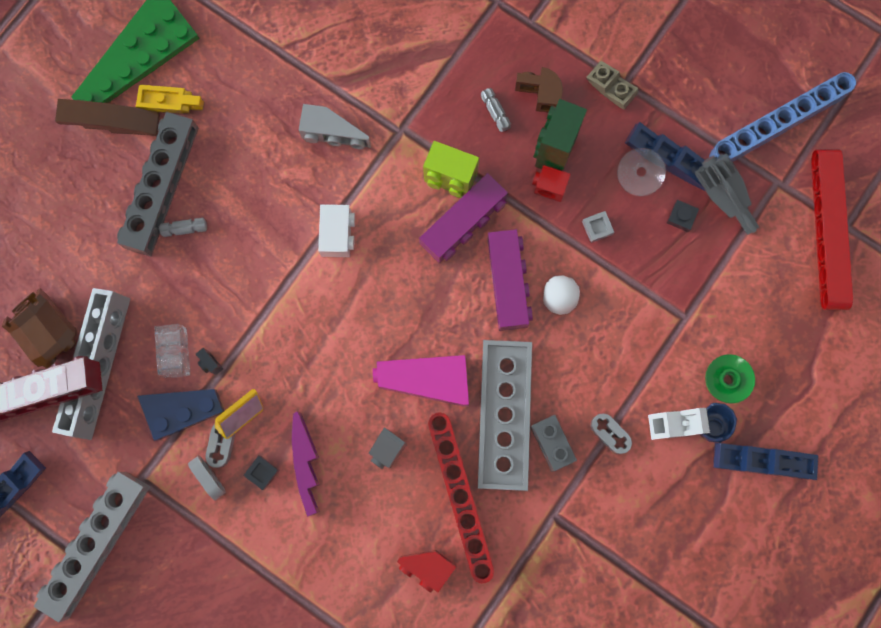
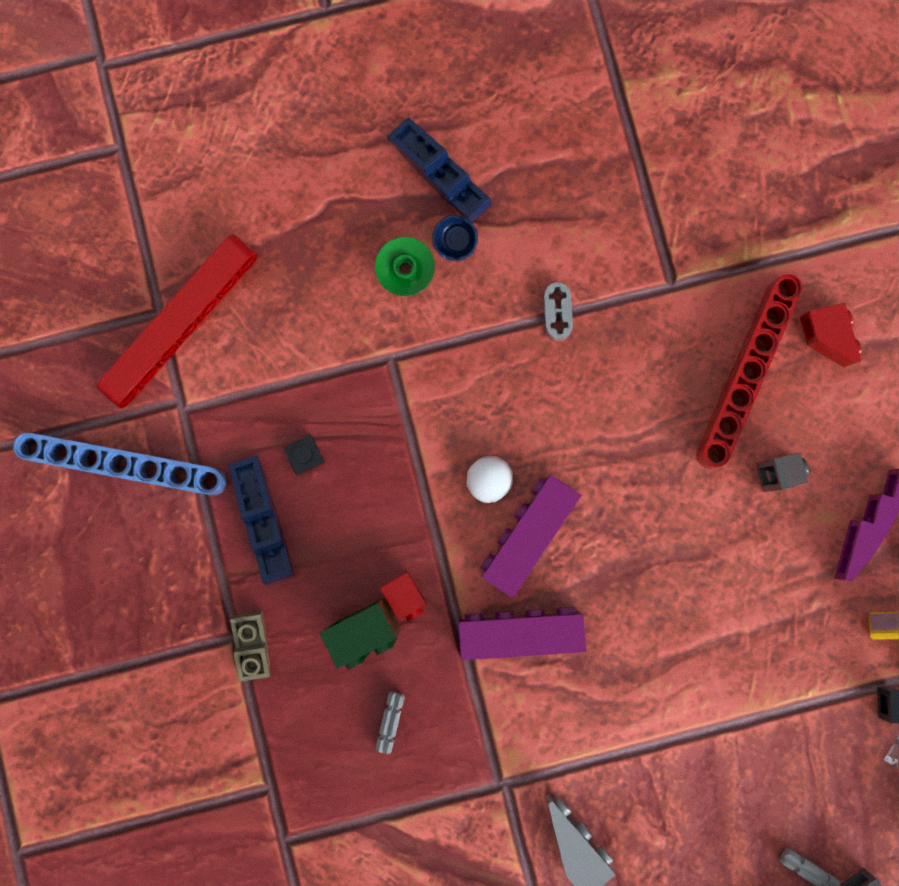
camera: 140 degrees left, 5 degrees up
white piece [318,205,355,257] -> none
dark pink slope [373,355,469,407] -> none
lime brick [423,141,479,198] -> none
light grey plate [478,340,532,491] -> none
reddish brown brick [515,67,563,113] -> none
dark grey brick [530,415,577,472] -> none
light grey plate [582,211,614,243] -> none
clear dish [617,148,666,196] -> none
white brick [648,408,710,440] -> none
dark grey piece [695,153,759,235] -> none

